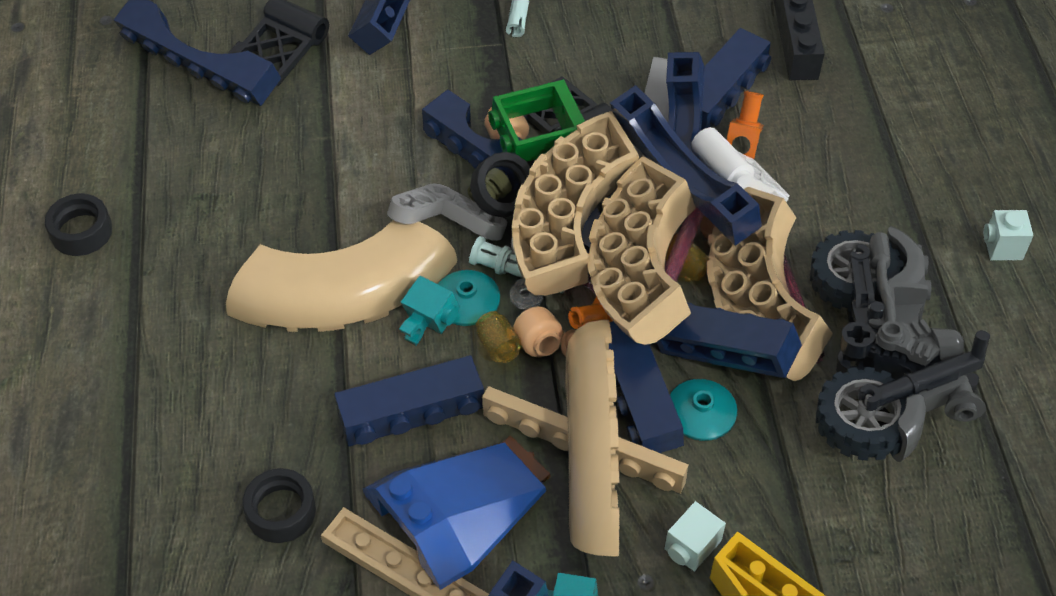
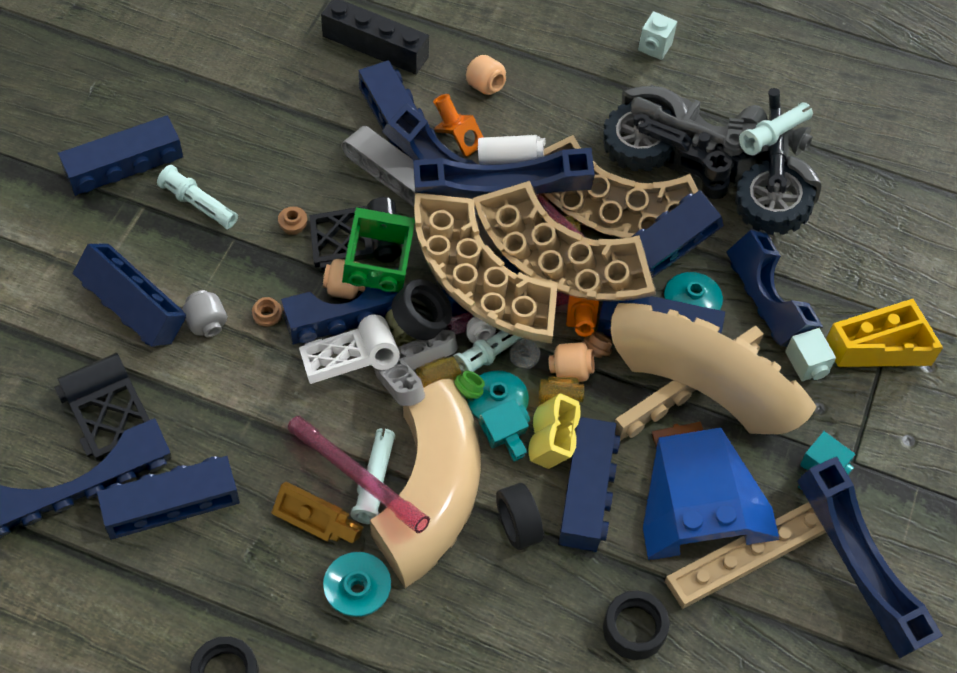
camera: 65 degrees left, 5 degrees up
none -> dark blue brick [97,456,240,540]
none -> light grey head [182,290,228,337]
none -> medium nougat plate [252,297,282,327]
none -> pearl gold hinge [271,482,364,544]
none -> medium nougat plate [278,207,307,235]
none -> clear pink piece [288,416,430,533]
none -> white piece [299,315,400,384]
none -> teal dish [323,552,391,617]
none -> light aqua pin [350,428,396,524]
none -> clear yellow brick [416,356,462,388]
none -> bright green plate [454,371,485,399]
none -> light nougat head [466,55,506,95]
none -> black tyre [496,483,544,550]
none -> light yellow brick [528,393,580,469]
none -> dark blue arch [726,230,823,347]
none -> light aqua pin [739,102,813,155]

